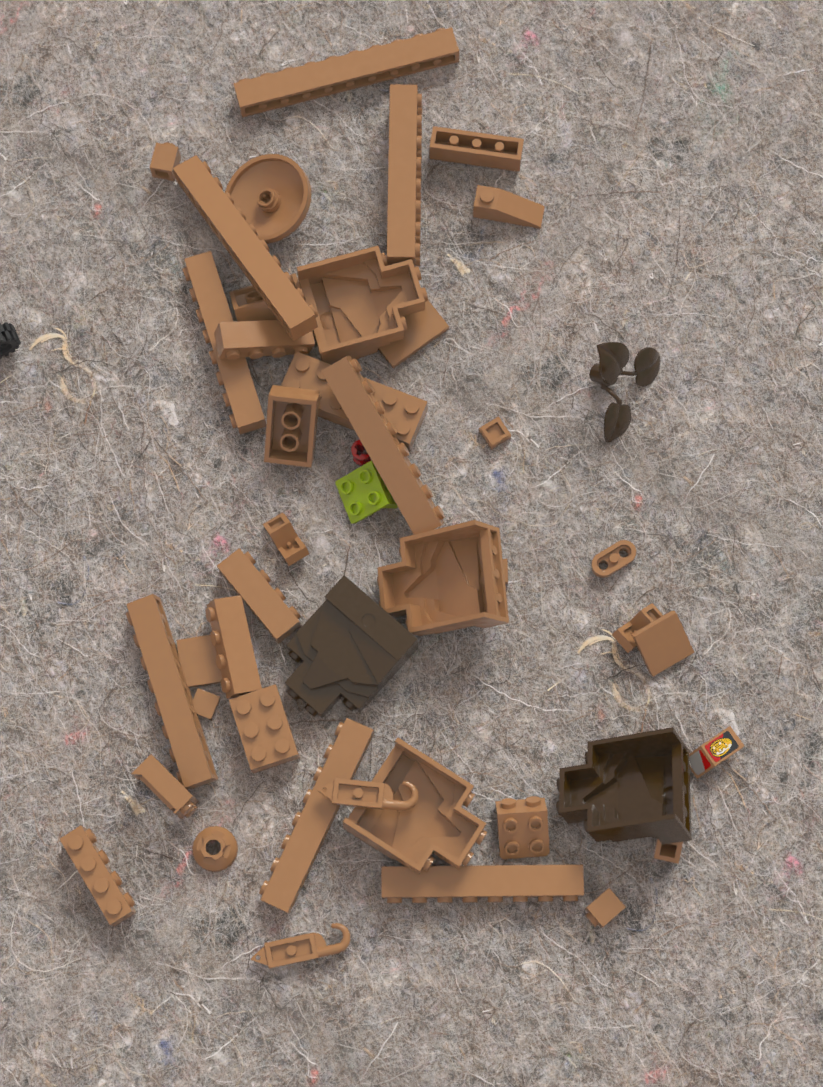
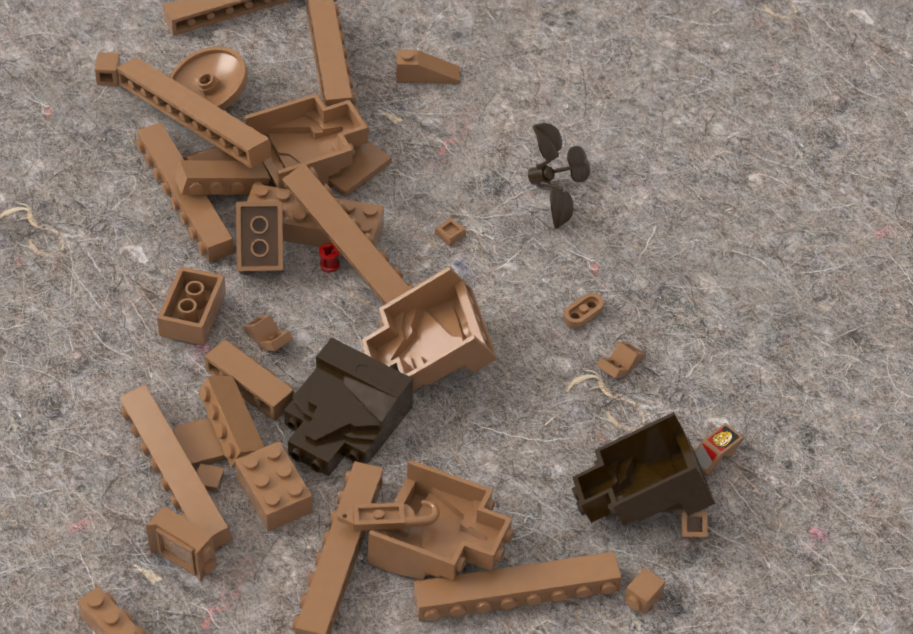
camera: 15 degrees left, 25 degrees down
medium nougat piece [192,826,238,872] -> none
lime bracket [335,461,398,524] -> none
medium nougat brick [429,126,524,172] -> none
medium nougat bracket [495,796,550,859] -> none
medium nougat tile [631,610,695,676] -> none
none -> medium nougat brick [157,266,226,345]

